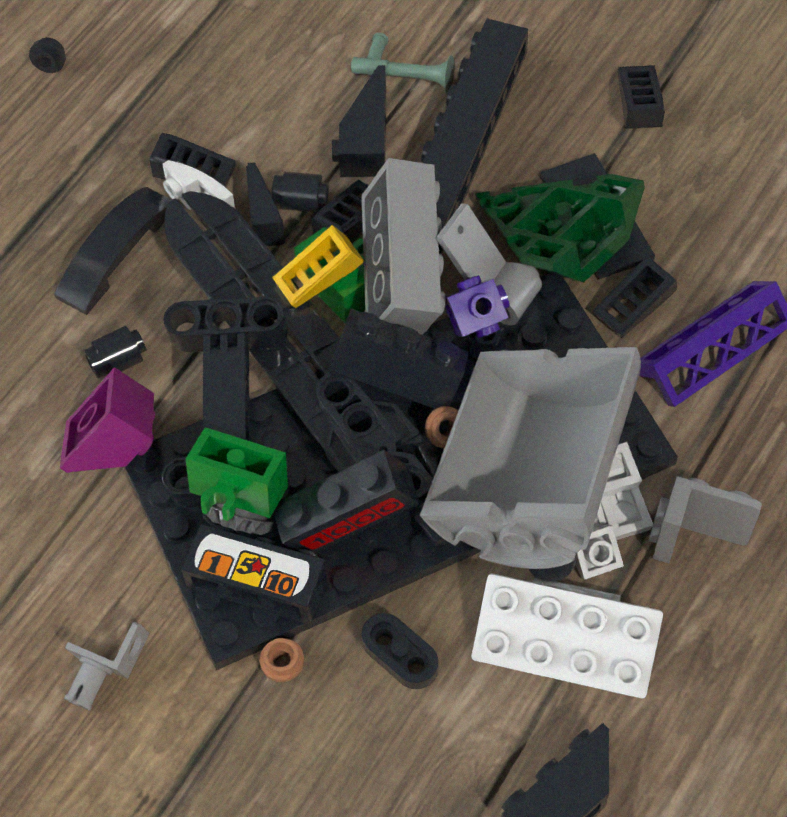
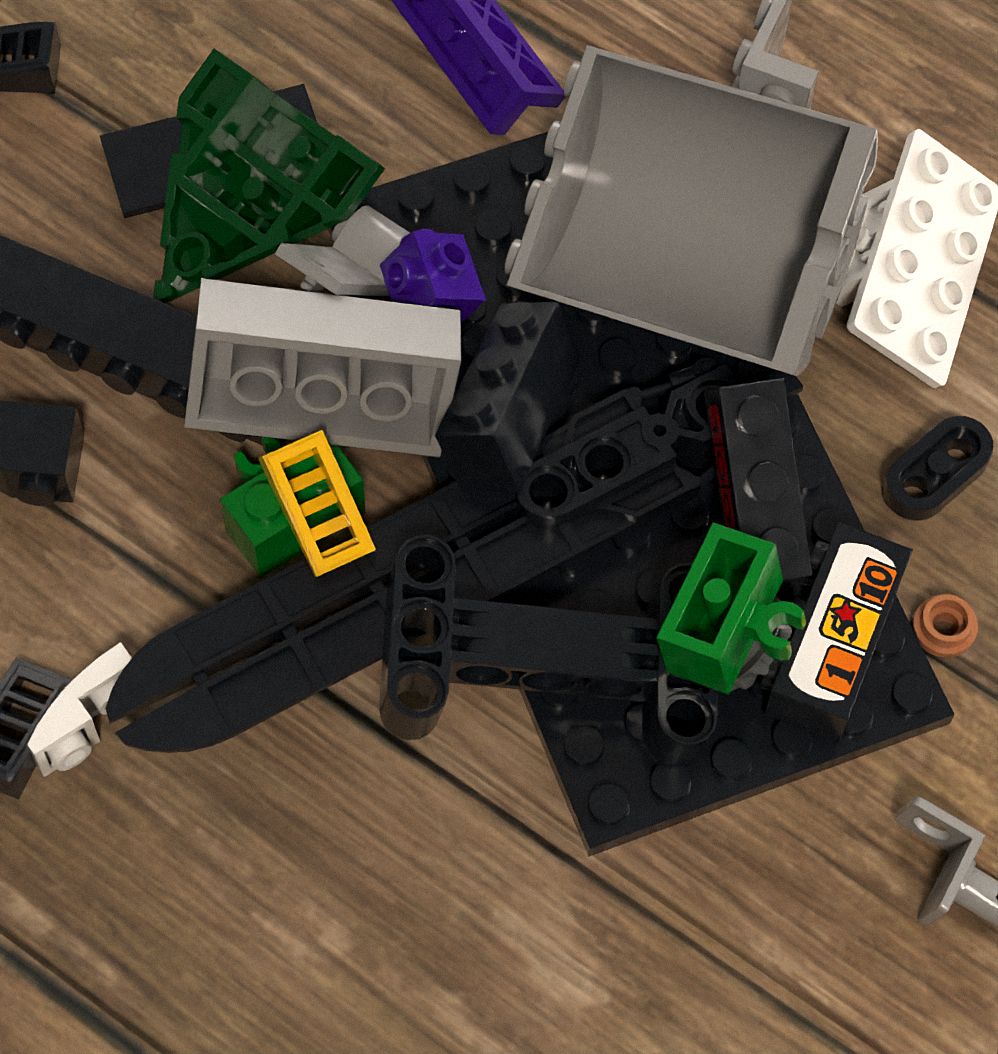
camera: 90 degrees left, 5 degrees up
black slope [54,187,172,315] -> none
magenta slope [60,367,155,473] -> none
black brick [83,325,147,379] -> none
black slope [246,162,285,246] -> none
black brick [272,172,329,212] -> none
black slope [311,179,369,243] -> none
nougat plate [425,406,459,449] -> none
black slope [592,256,677,338] -> none

